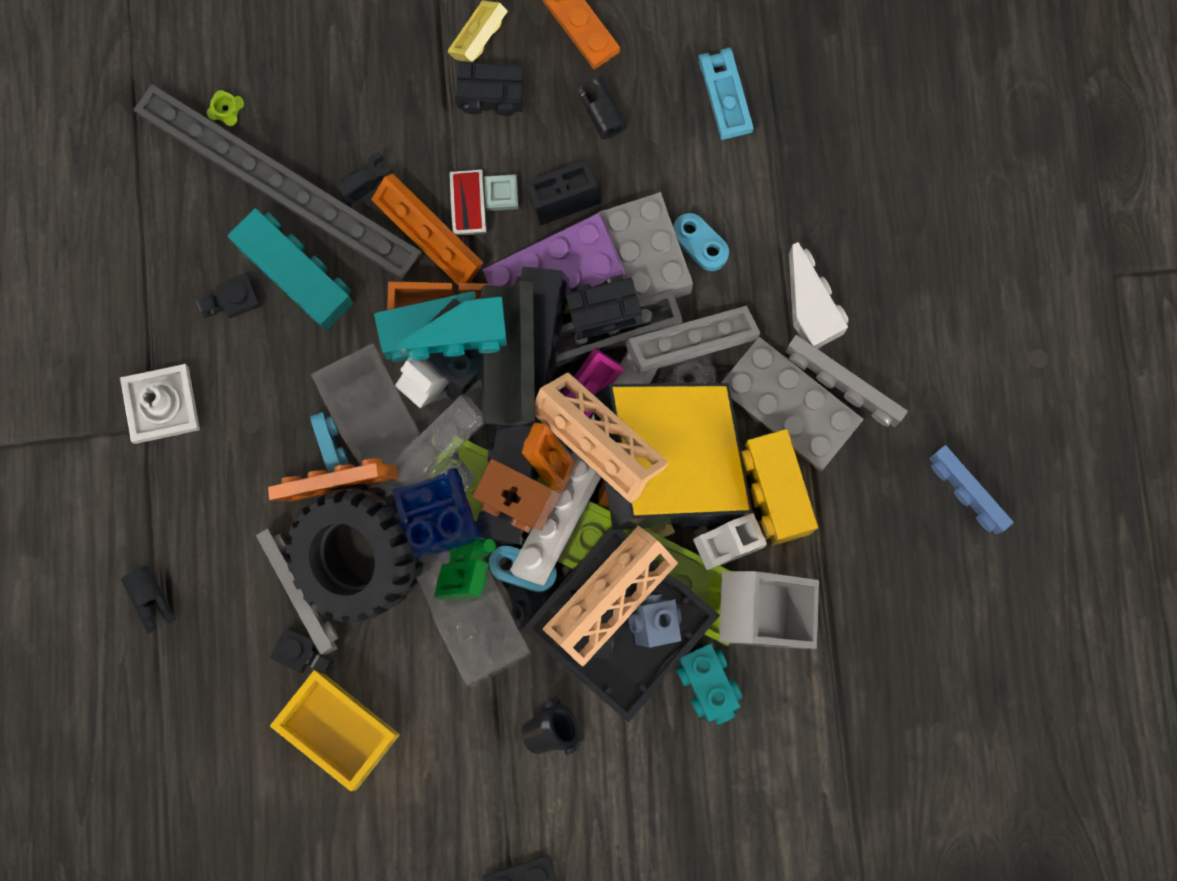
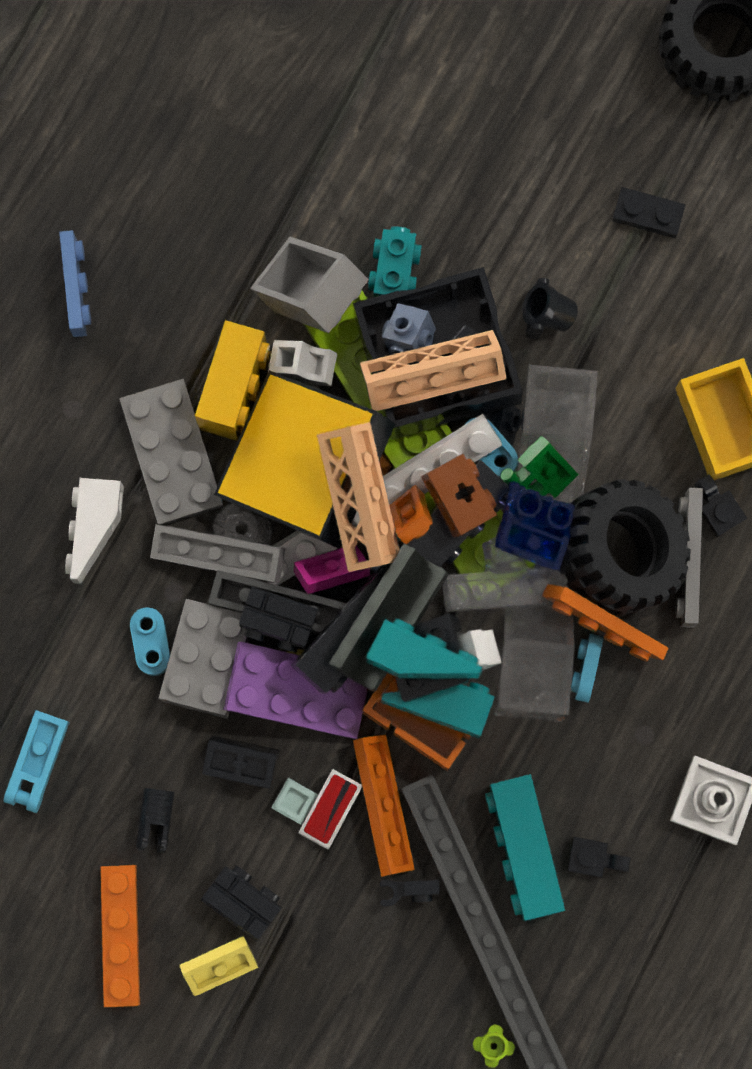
camera: 150 degrees left, 0 degrees up
light grey plate [785,335,908,427] -> none

